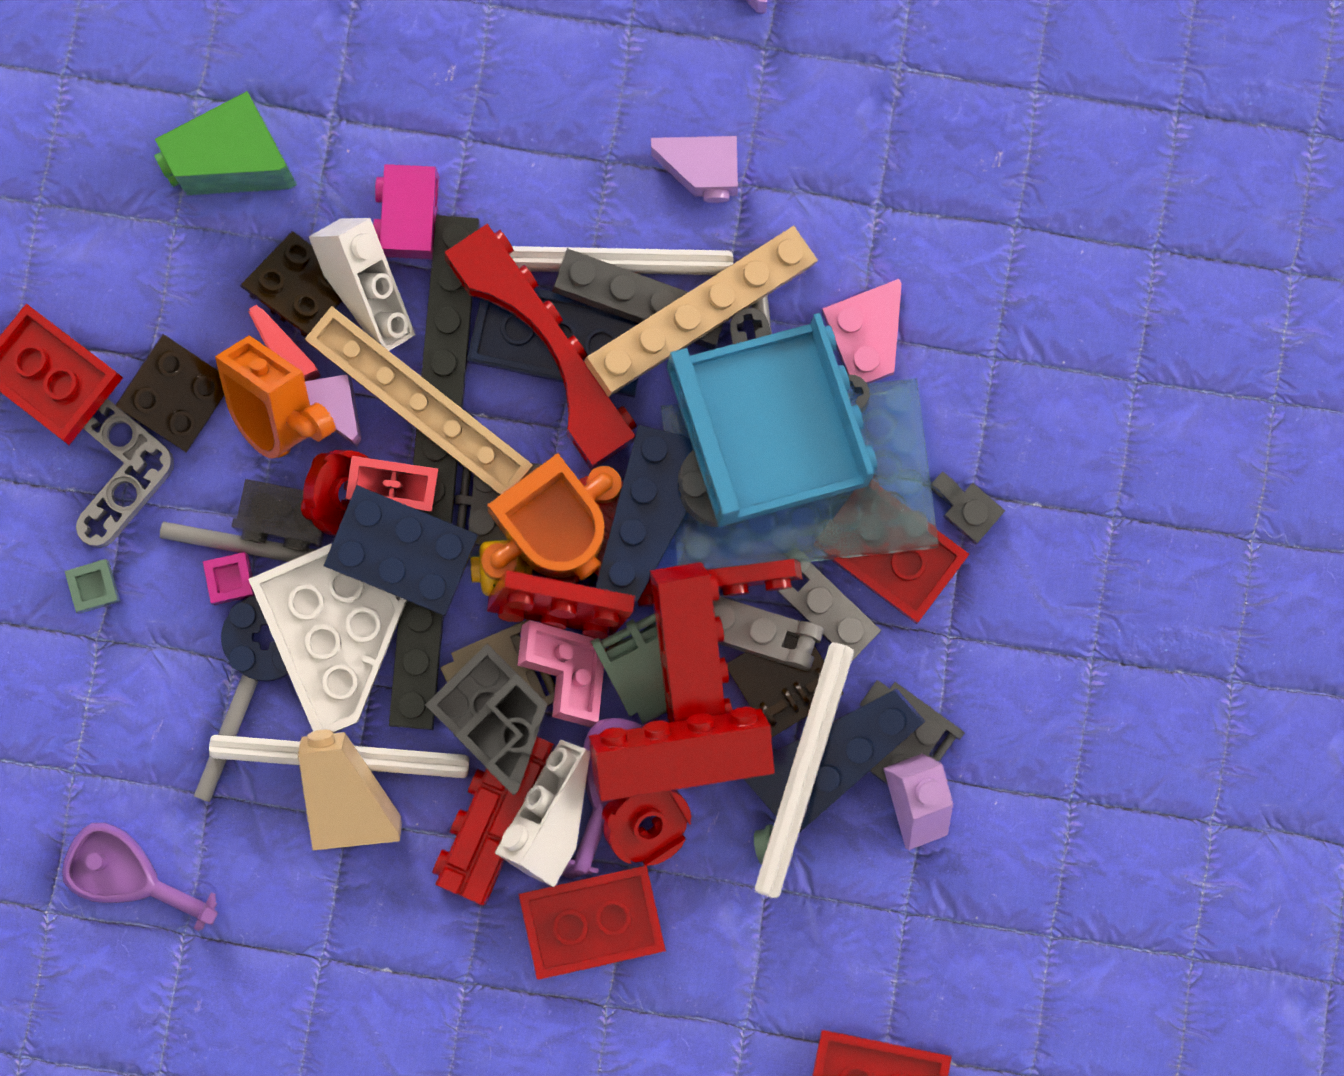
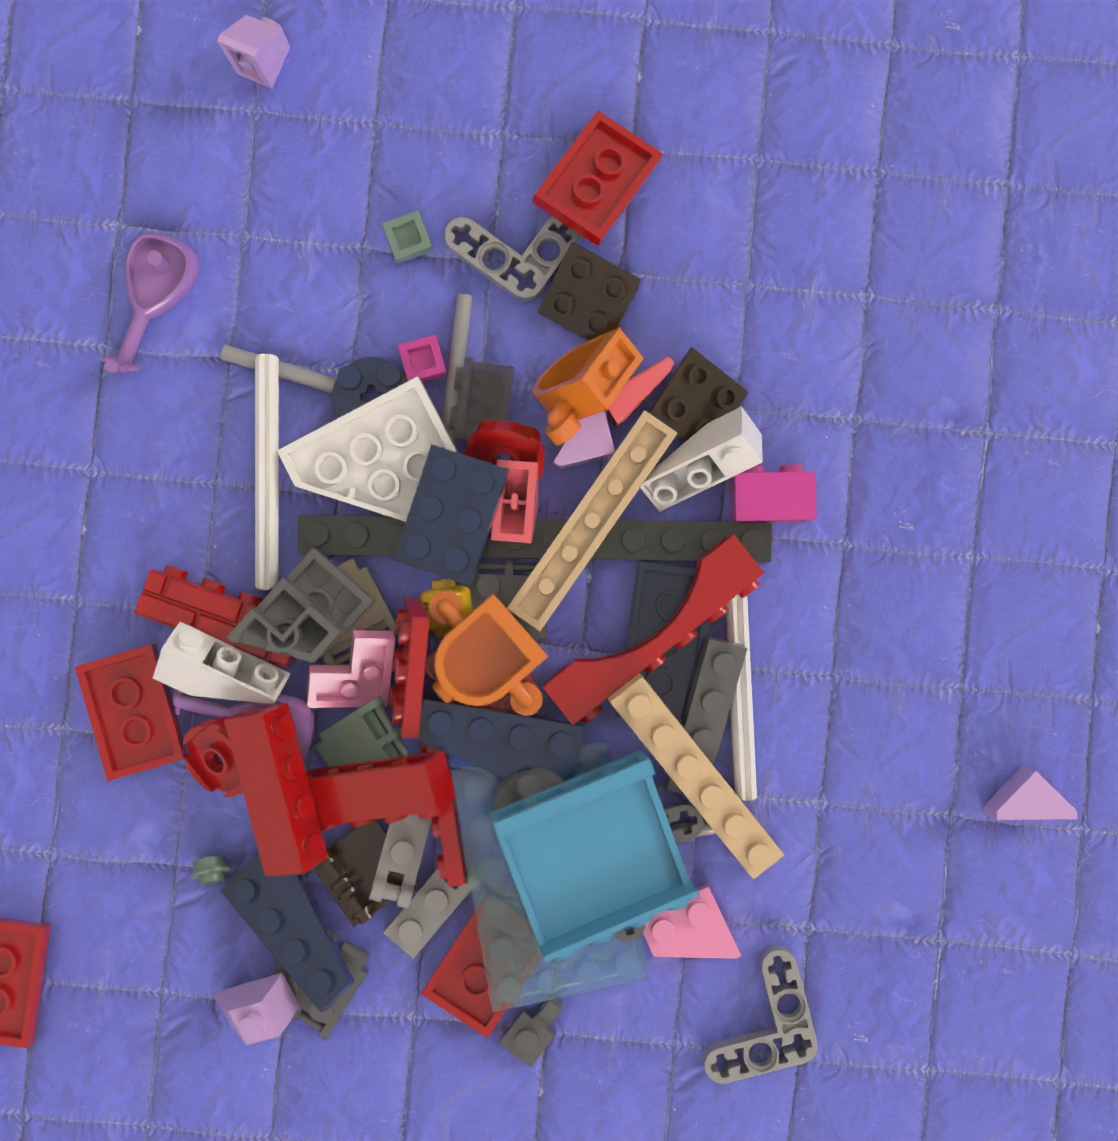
camera: 85 degrees right, 5 degrees up
bright green slope [154,91,297,195] -> none
tan slope [298,730,402,850] -> none
lavender slope [651,136,738,203] -> none
white axle [755,643,854,898] -> none
none -> light grey beam [703,945,818,1084]

